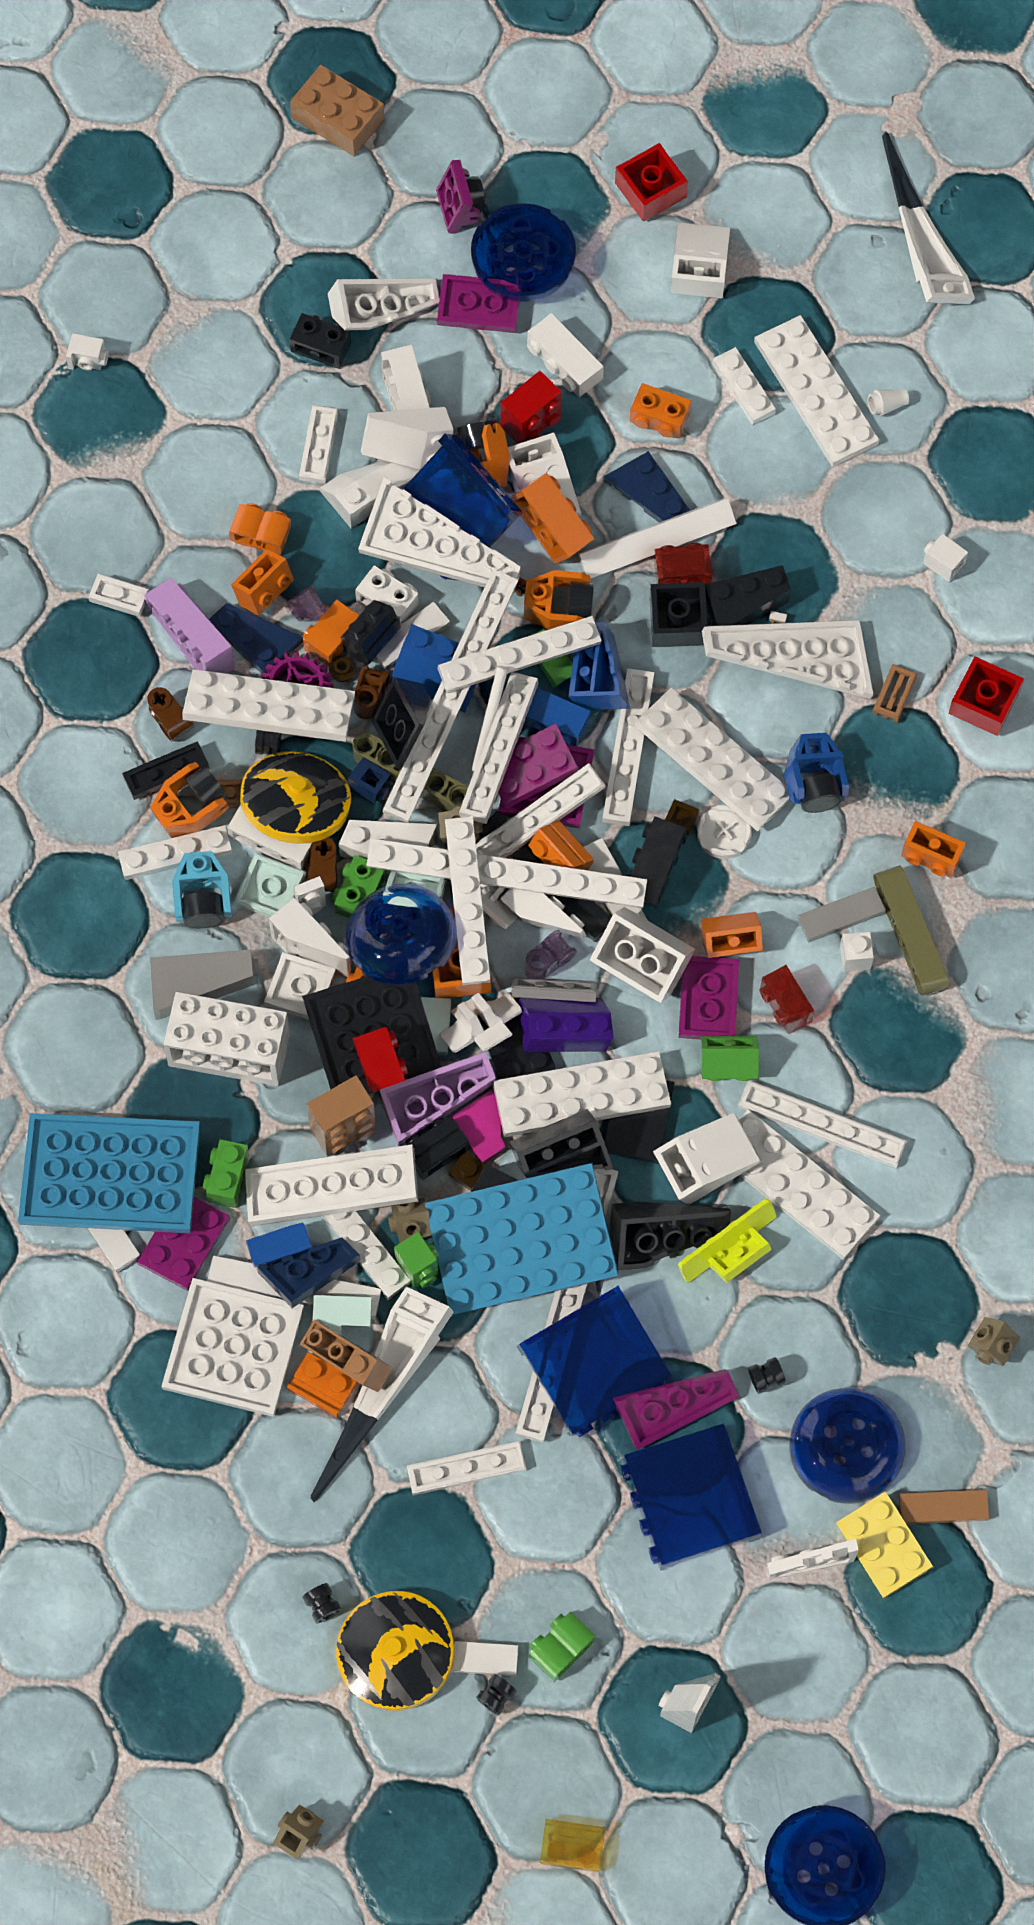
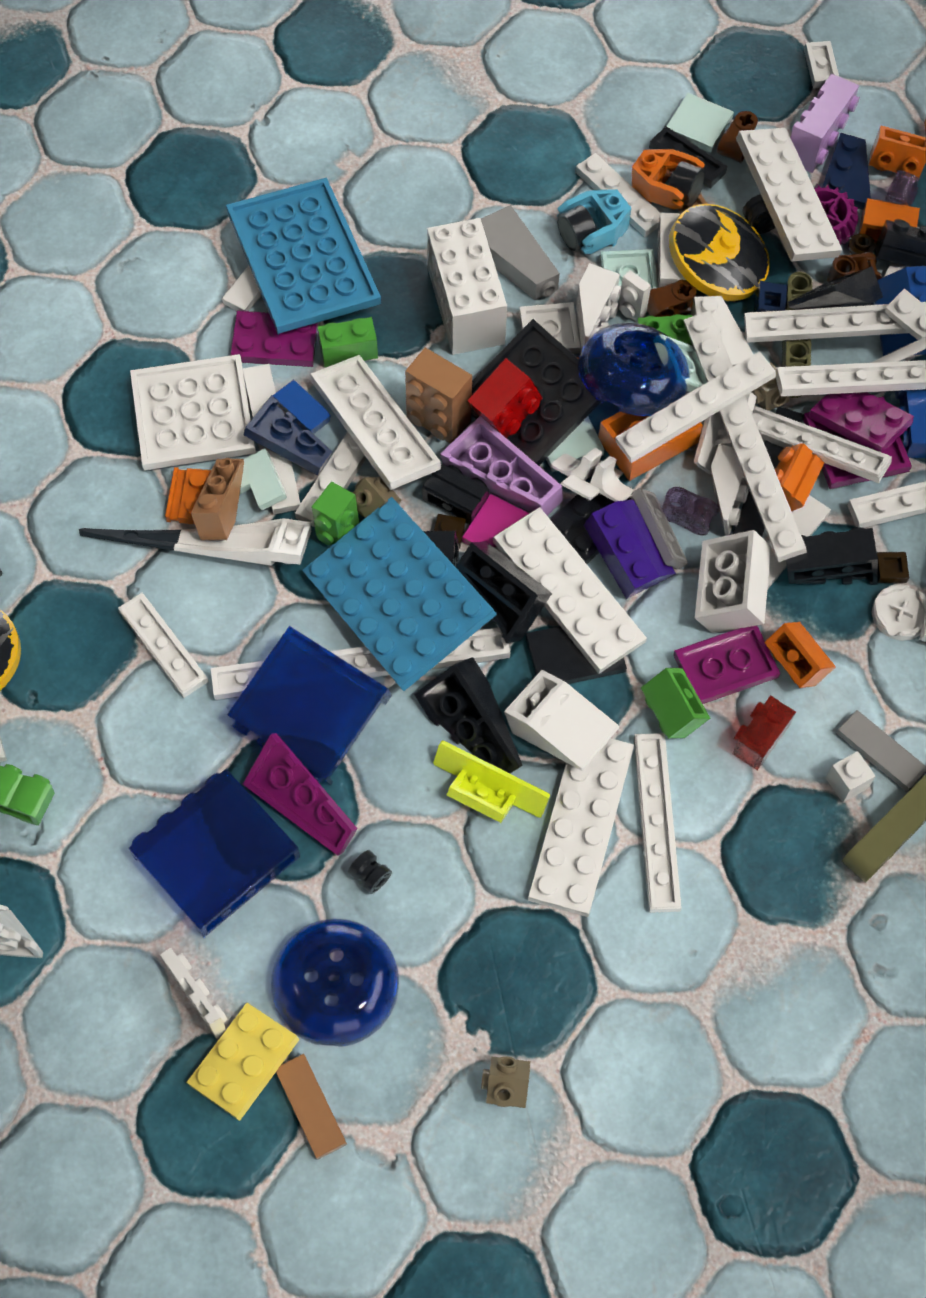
camera: 65 degrees right, 5 degrees down
none -> light aqua tile [667,93,734,153]

